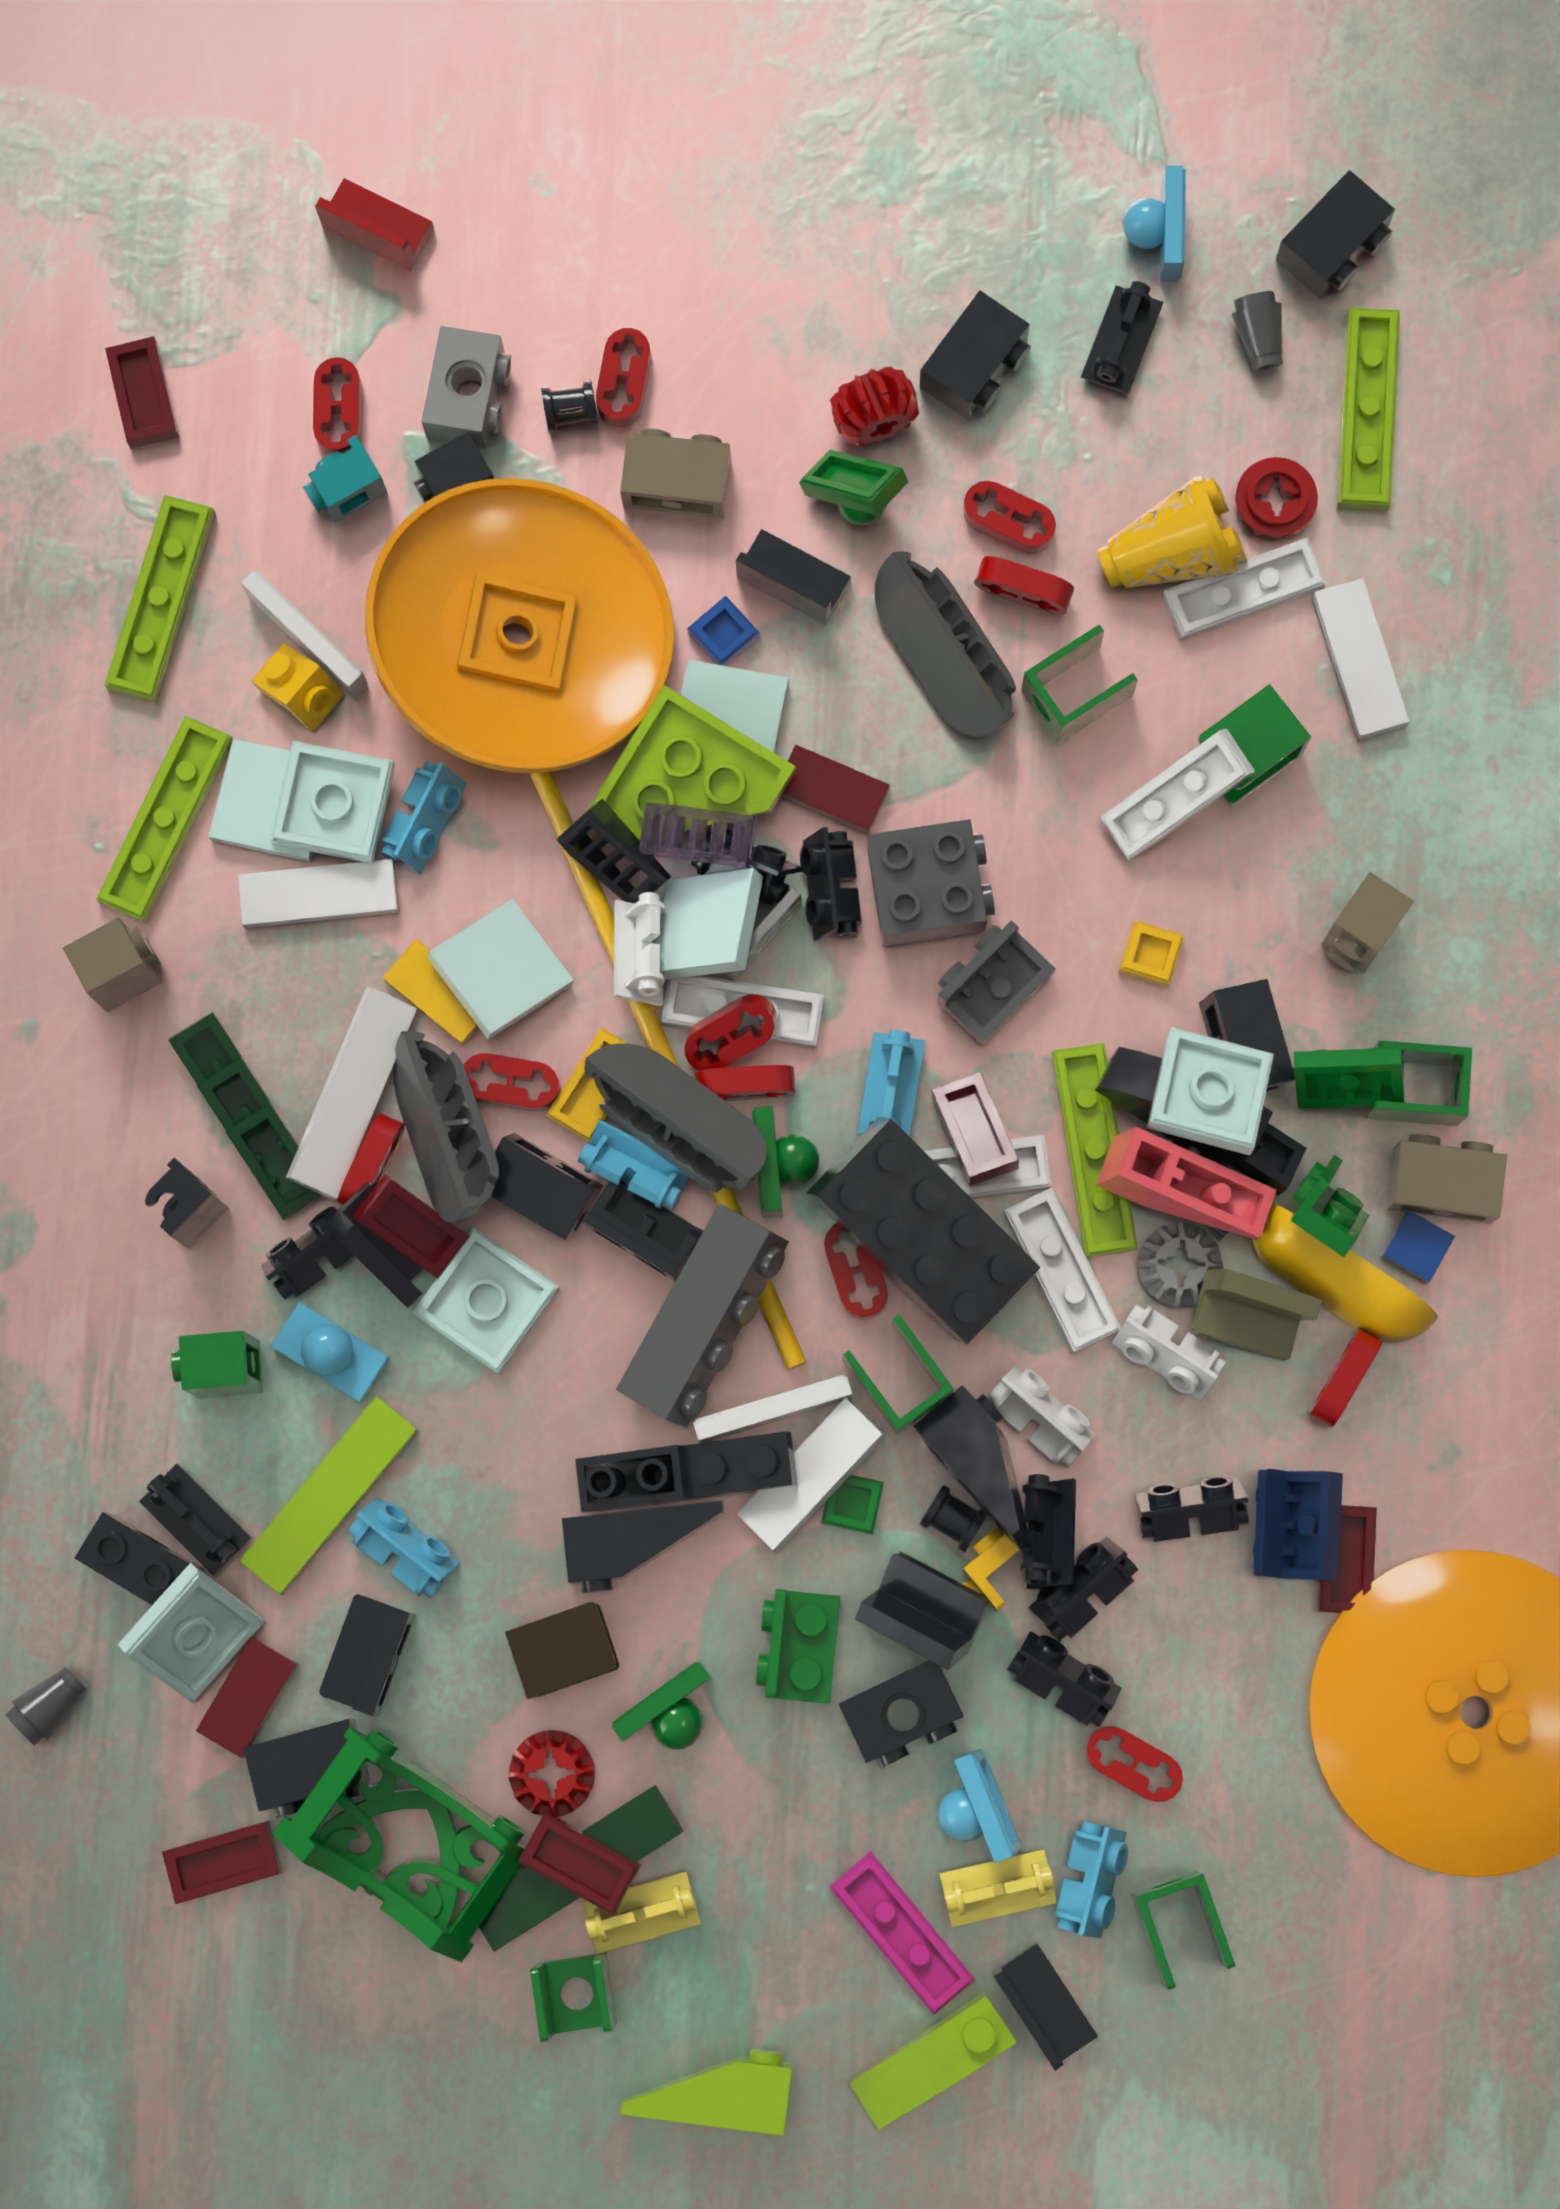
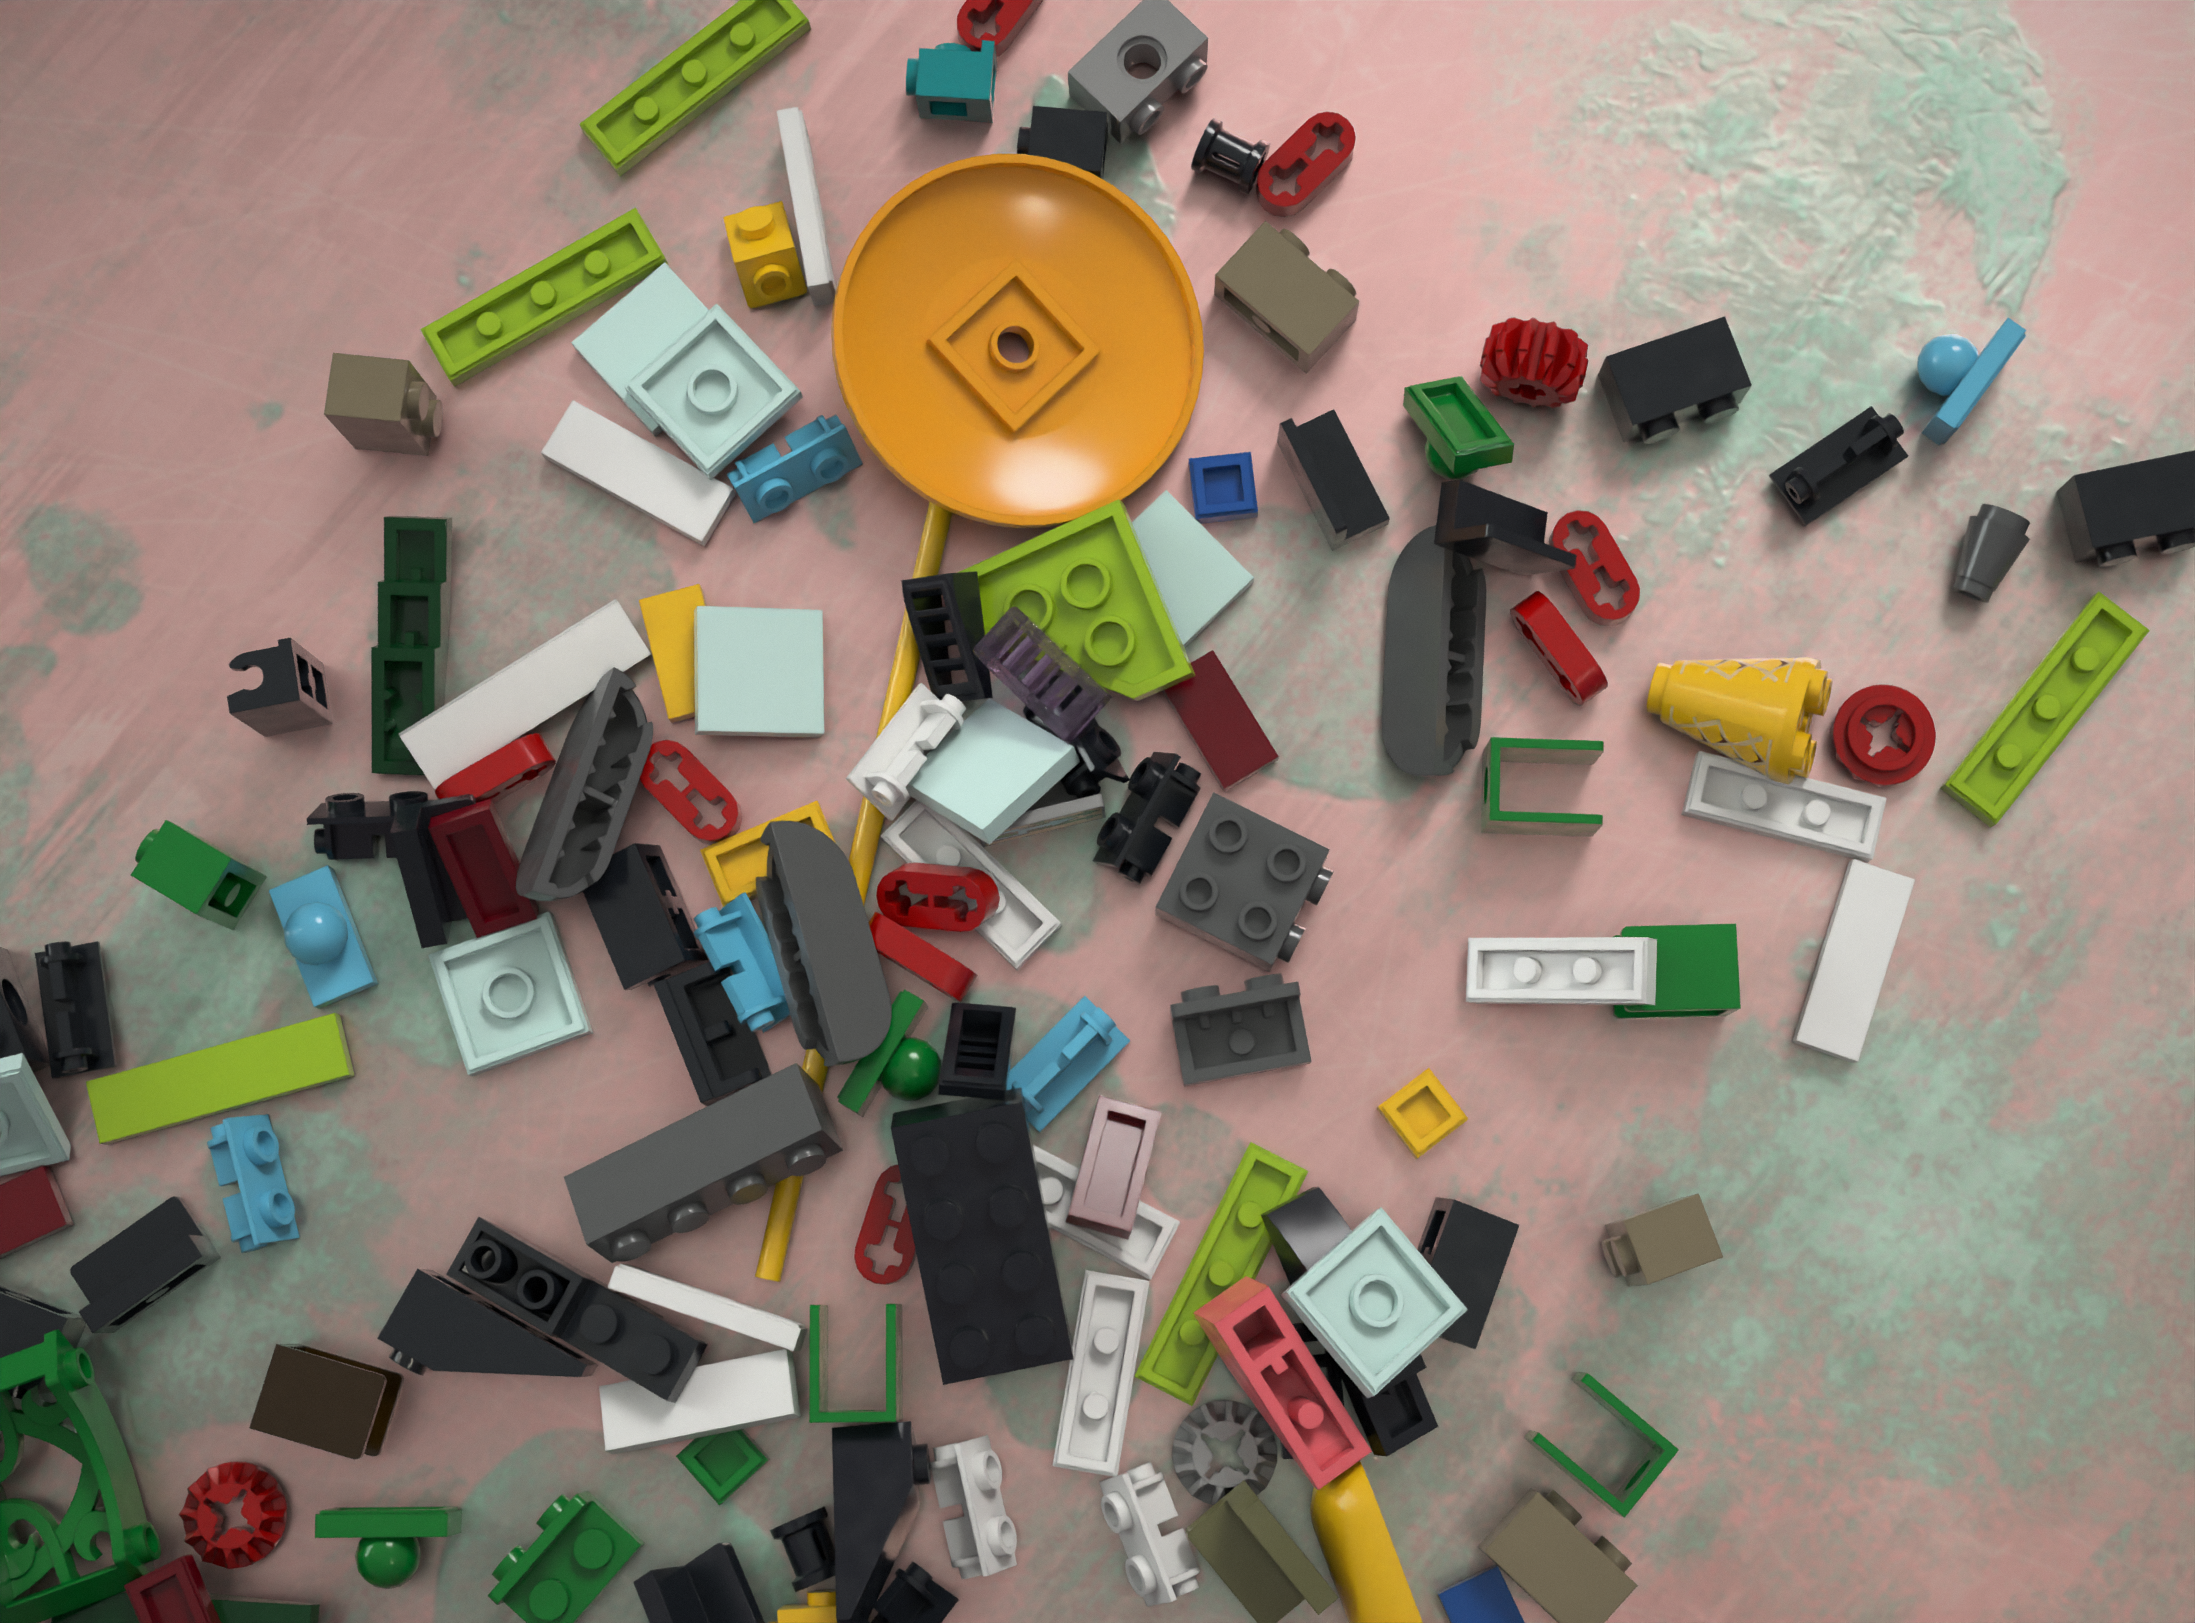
camera: 35 degrees right, 0 degrees up
green bracket [1290,1155,1370,1257] -> none
green bracket [1294,1048,1405,1109] -> none
none -> black slope [938,1002,1016,1100]
none -> black panel [1434,479,1577,575]

